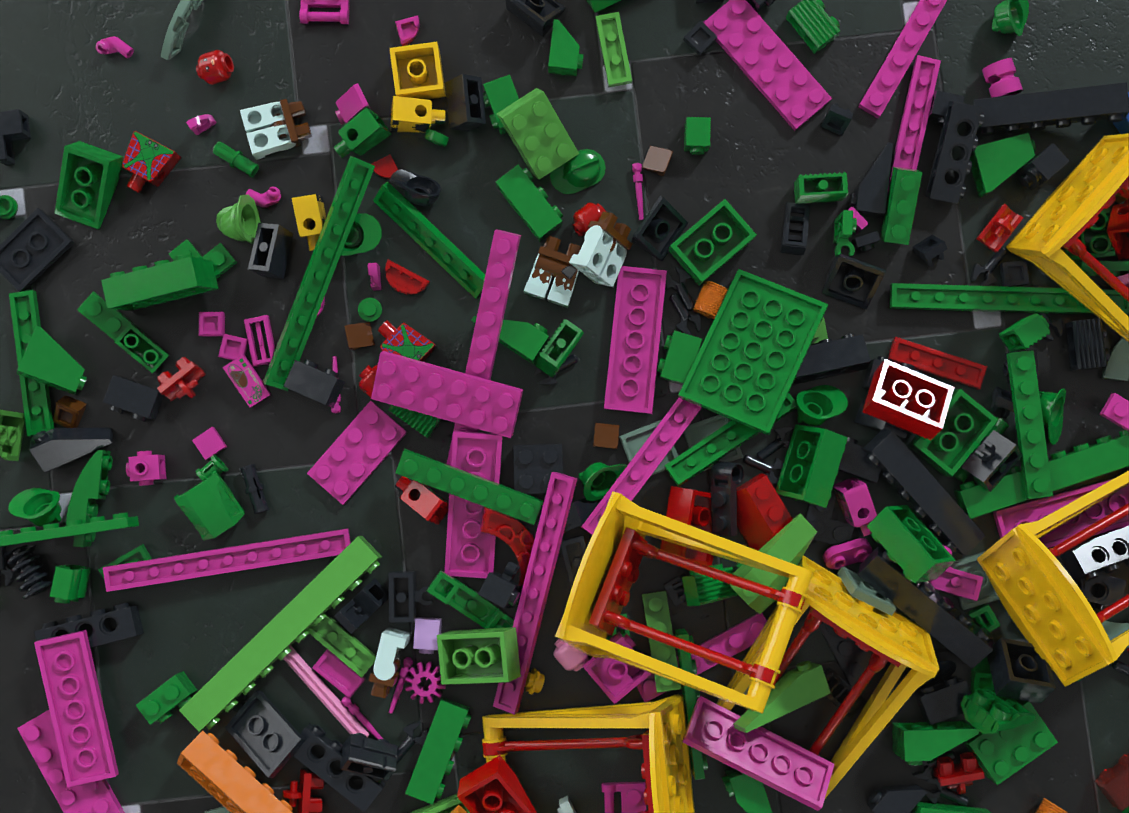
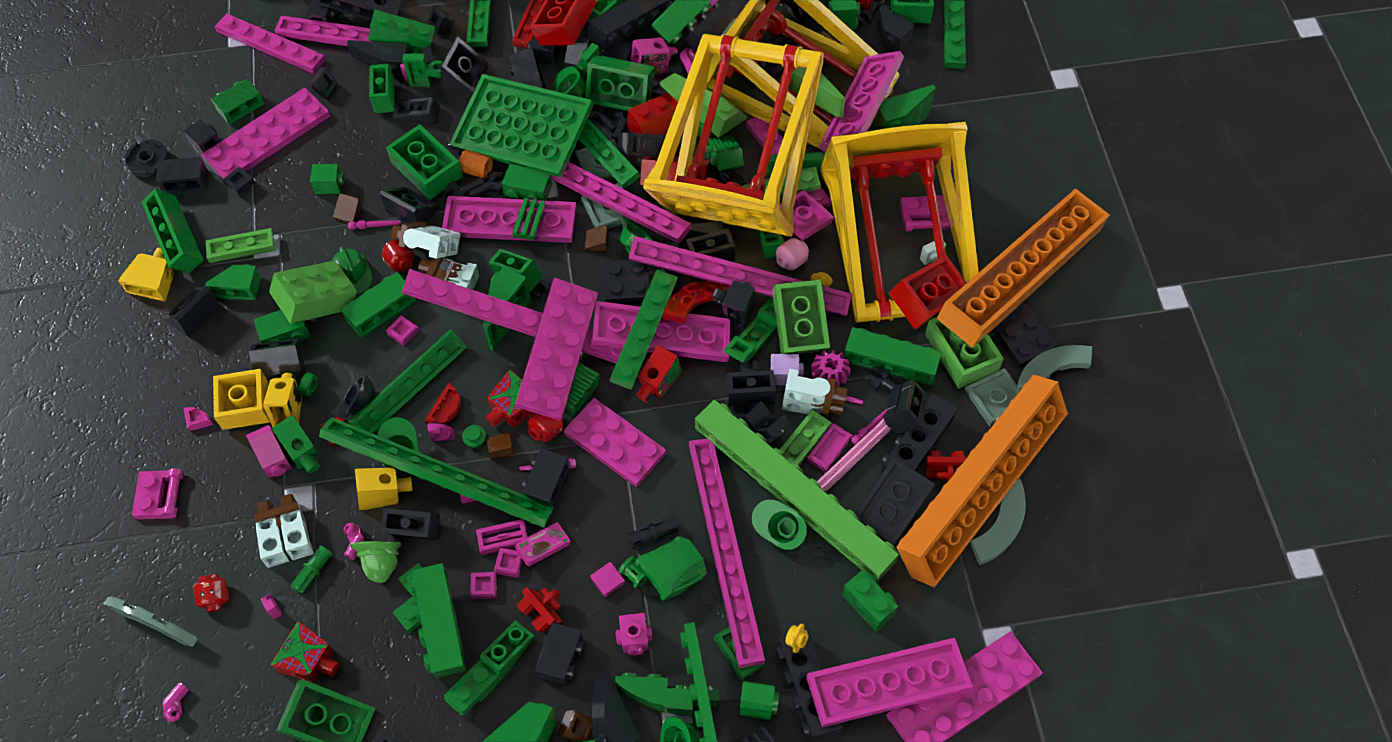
camera: 90 degrees left, 25 degrees down
none -> dark pink tile [386,315,419,346]
none -> green tile [512,198,546,241]
none -> green slope [576,43,599,80]
none -> green piece [752,500,807,550]
none -> yellow plate [785,624,808,653]

